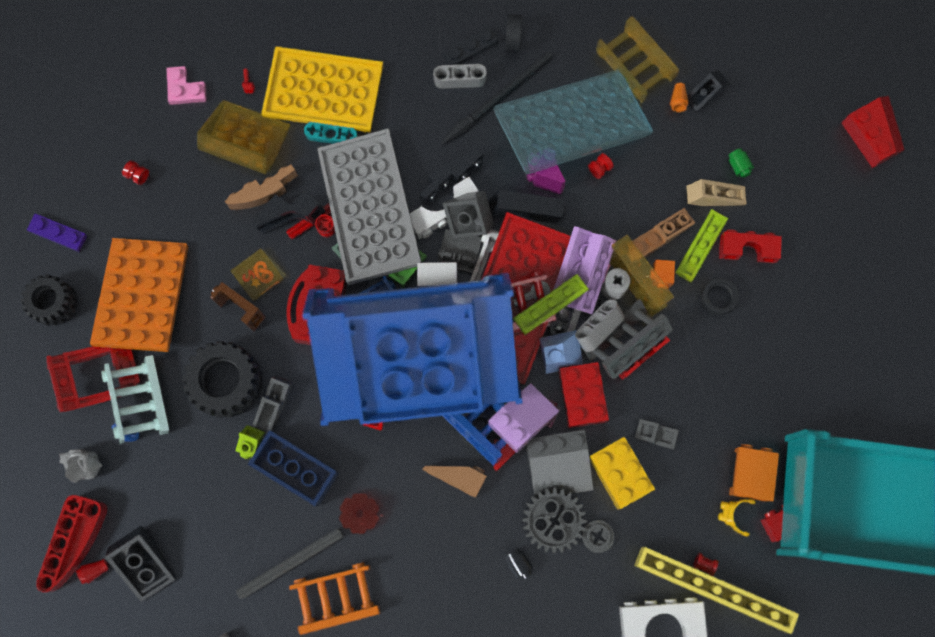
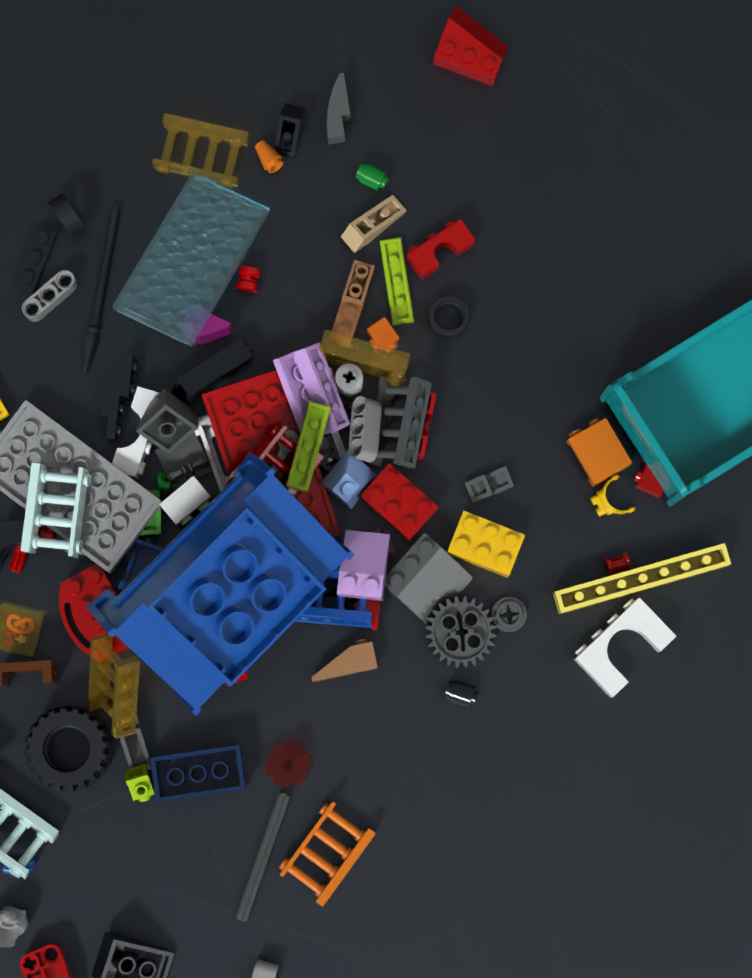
camera: 45 degrees left, 5 degrees up
none -> light aqua fence [20,463,91,558]
none -> clear yellow fence [88,633,140,739]
none -> green arm [155,472,172,493]
none -> dark grey slope [327,73,350,145]
none -> clear yellow plate [385,372,407,386]

